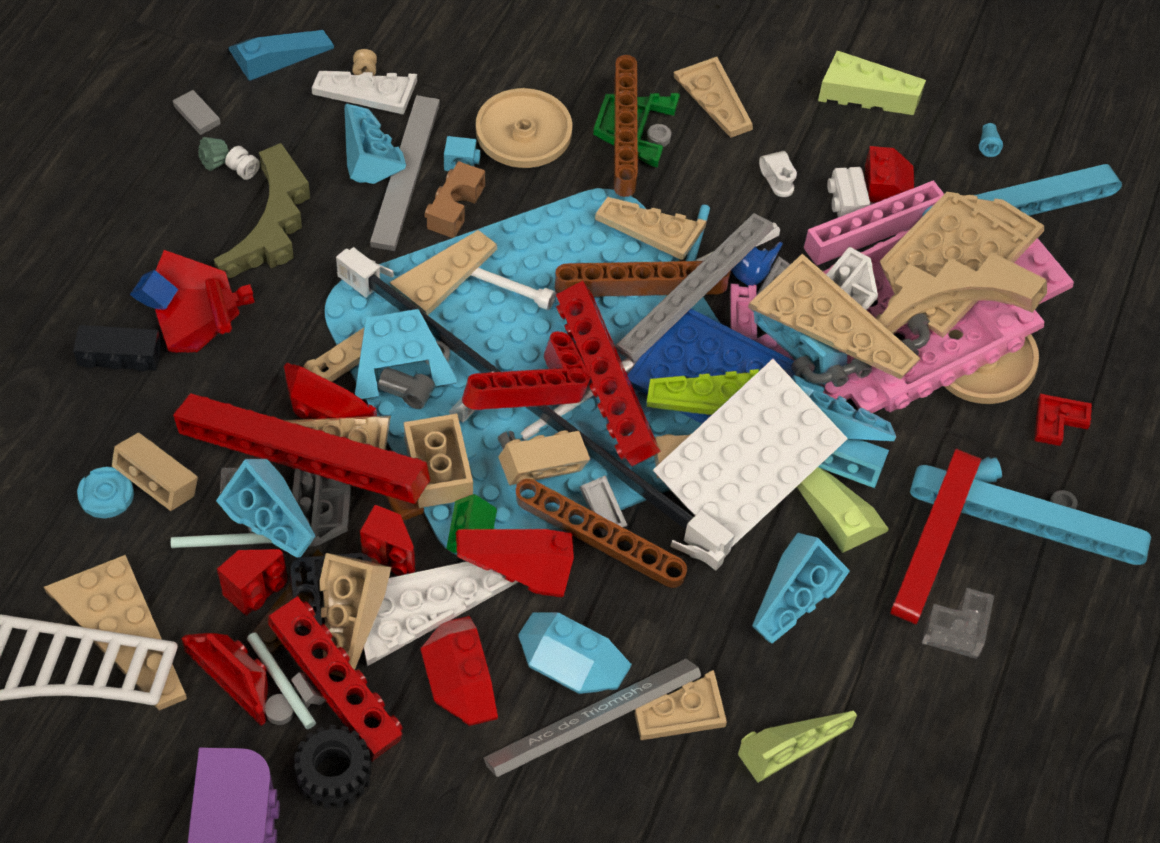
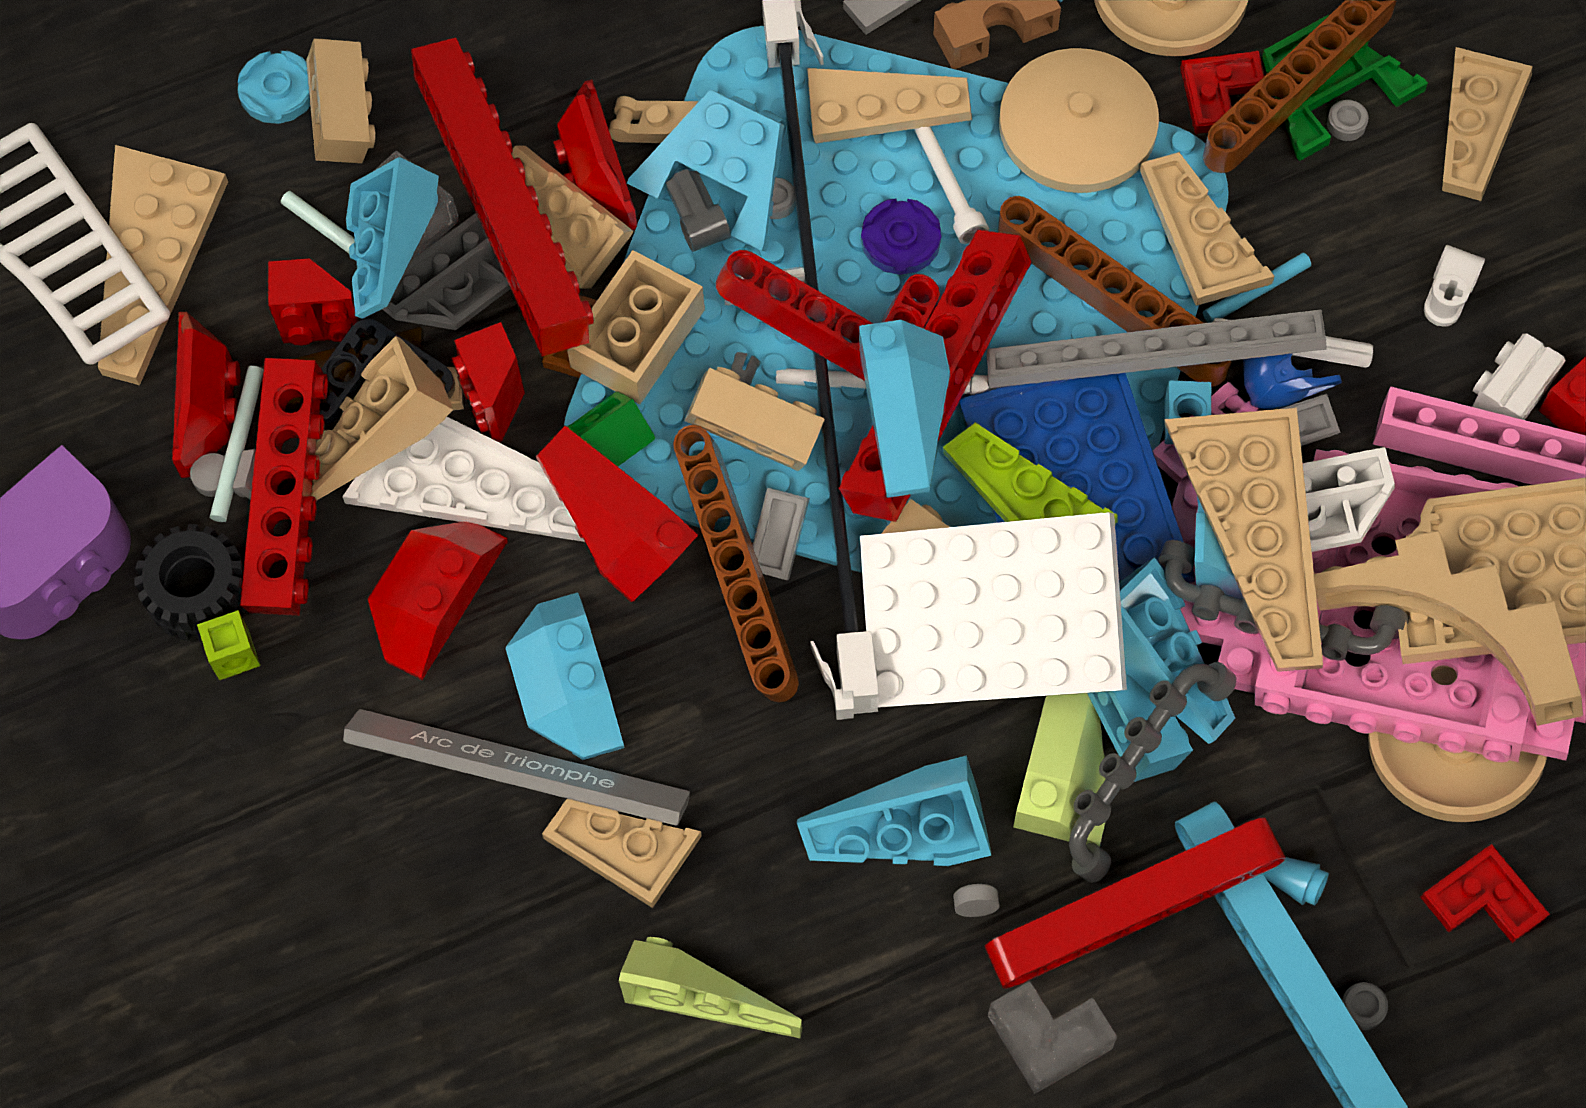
camera: 50 degrees right, 10 degrees up
none -> lime brick [197,610,260,680]
none -> medium azure wedge [859,320,950,498]
none -> dark purple tile [861,198,942,275]
none -> light grey tile [953,884,999,917]
none -> tan dish [999,48,1159,193]
none -> dark grey bar [1069,662,1236,883]
none -> medium azure brick [1165,380,1211,444]
none -> red tile [1180,51,1265,134]

